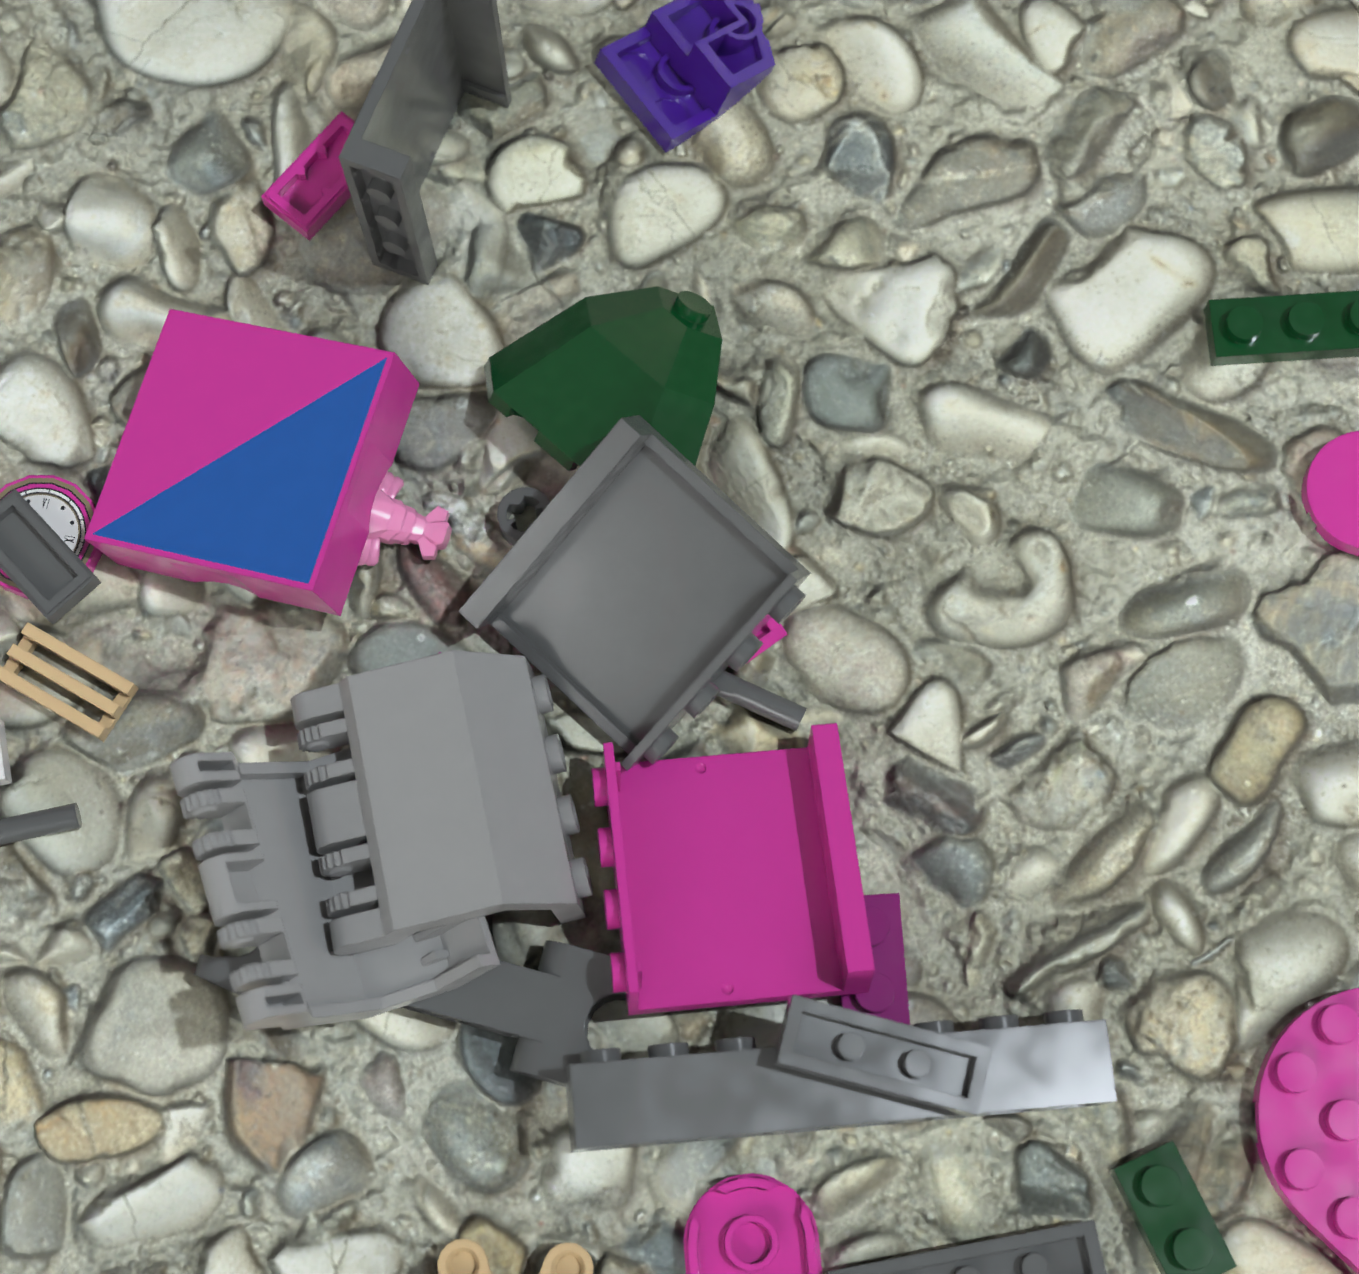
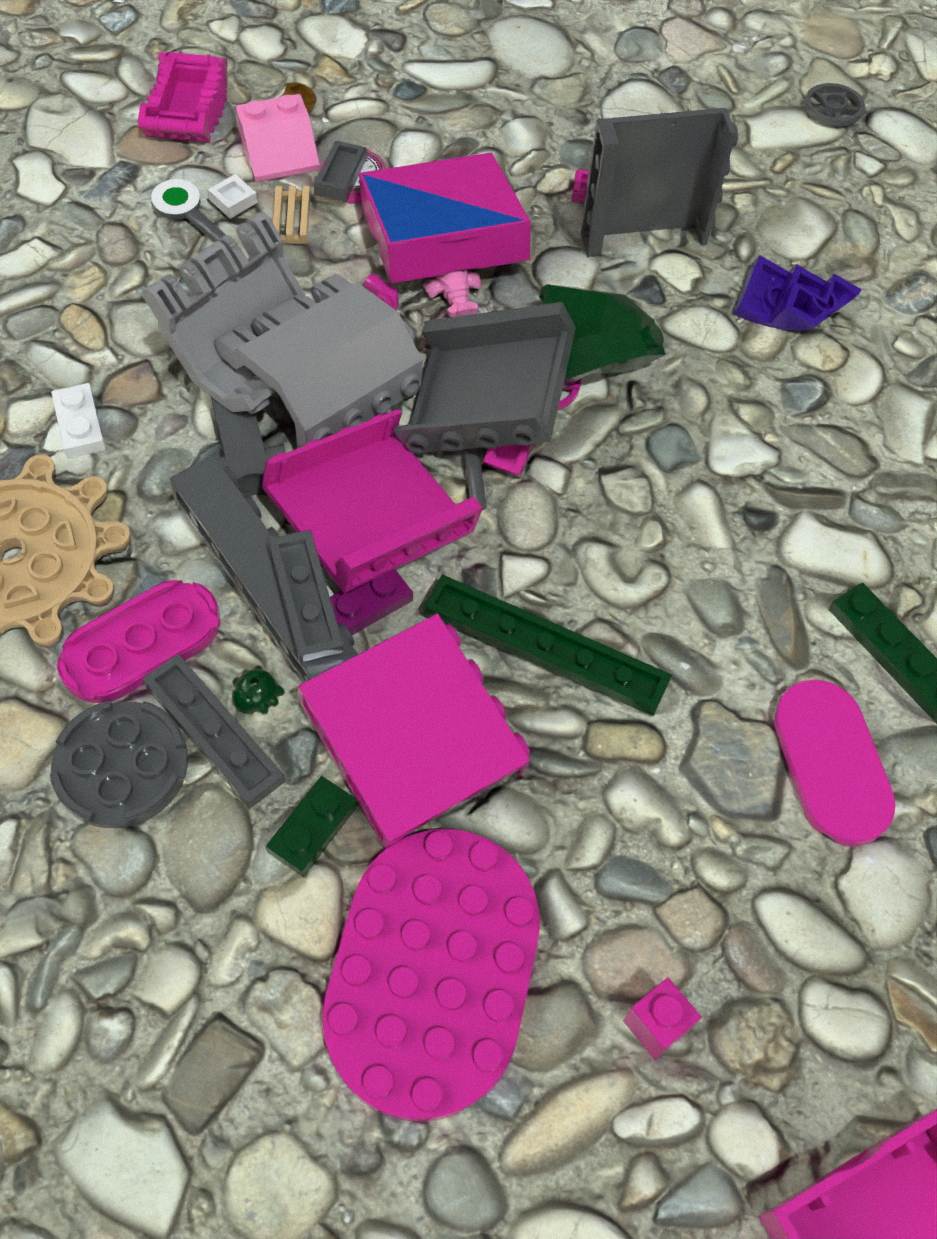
camera: 55 degrees right, 15 degrees down
none -> white plate [51,383,106,459]
none -> dark green animal [232,665,285,714]
none -> dark pink panel [298,613,530,849]
none -> dark pink arm [364,273,399,311]
none -> dark green plate [423,574,672,717]

